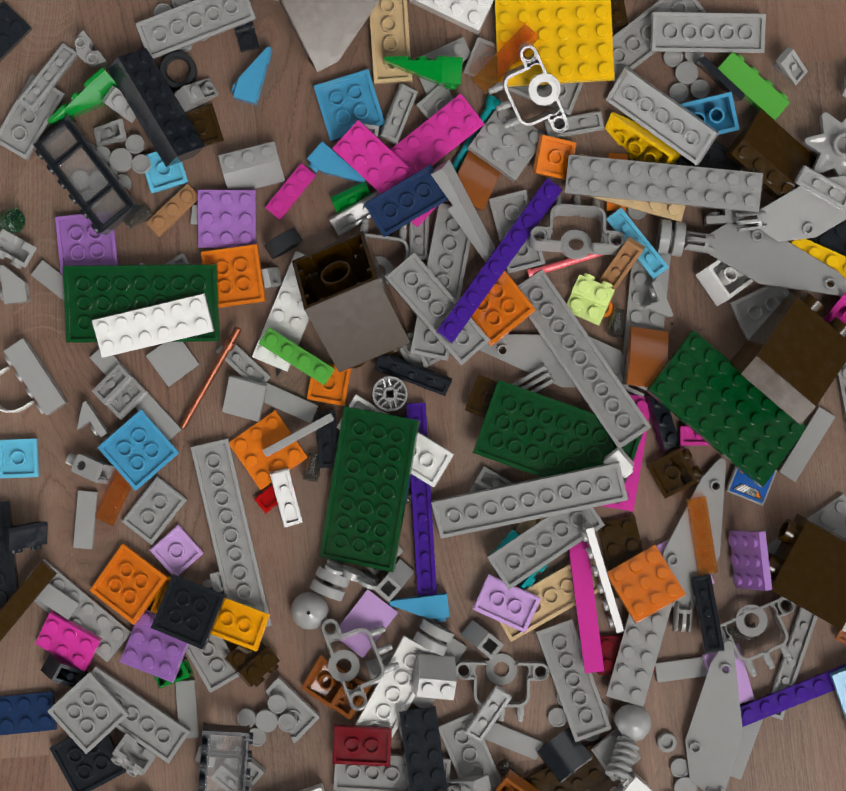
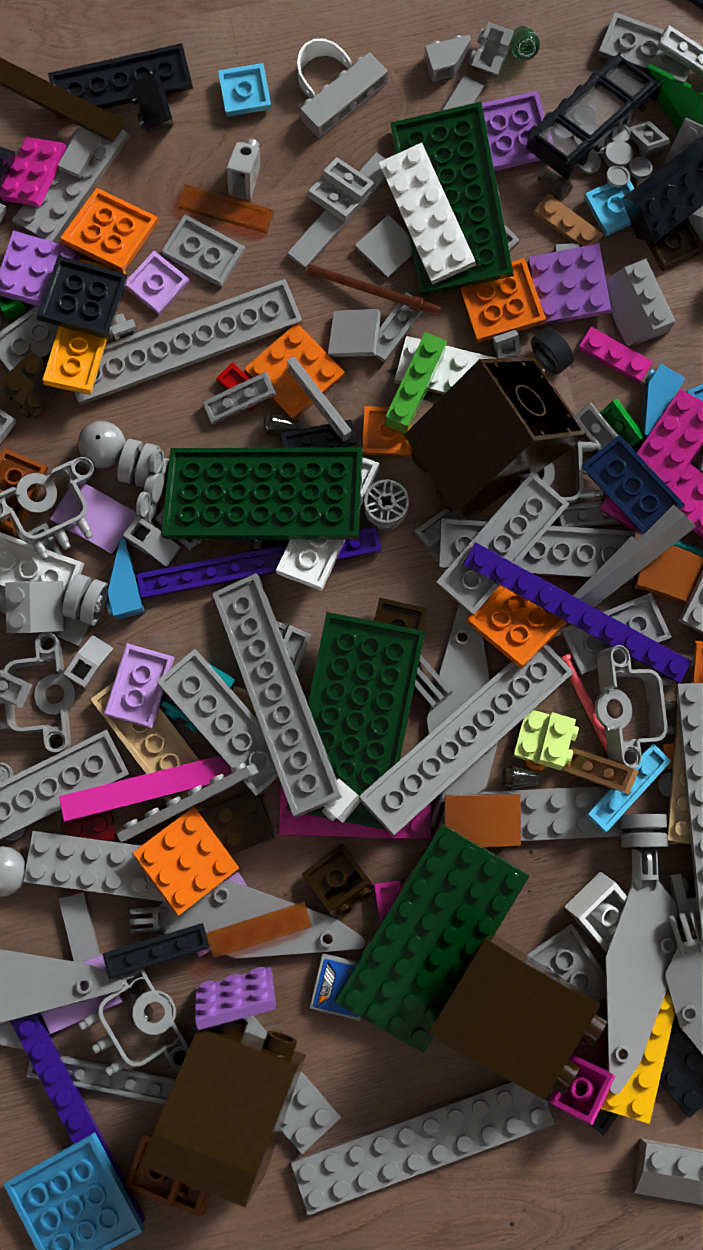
camera: 80 degrees right, 10 degrees down
light grey tile [73,490,98,549] -> none
light grey slope [77,401,110,437] -> none
dark azure plate [97,409,180,491] -> none
light grey tile [264,383,319,423] -> none
black tile [374,353,452,396] -> none
light grey slope [643,280,674,318] -> none
black plate [646,395,680,452] -> none
light grey tile [778,407,835,482] -> none

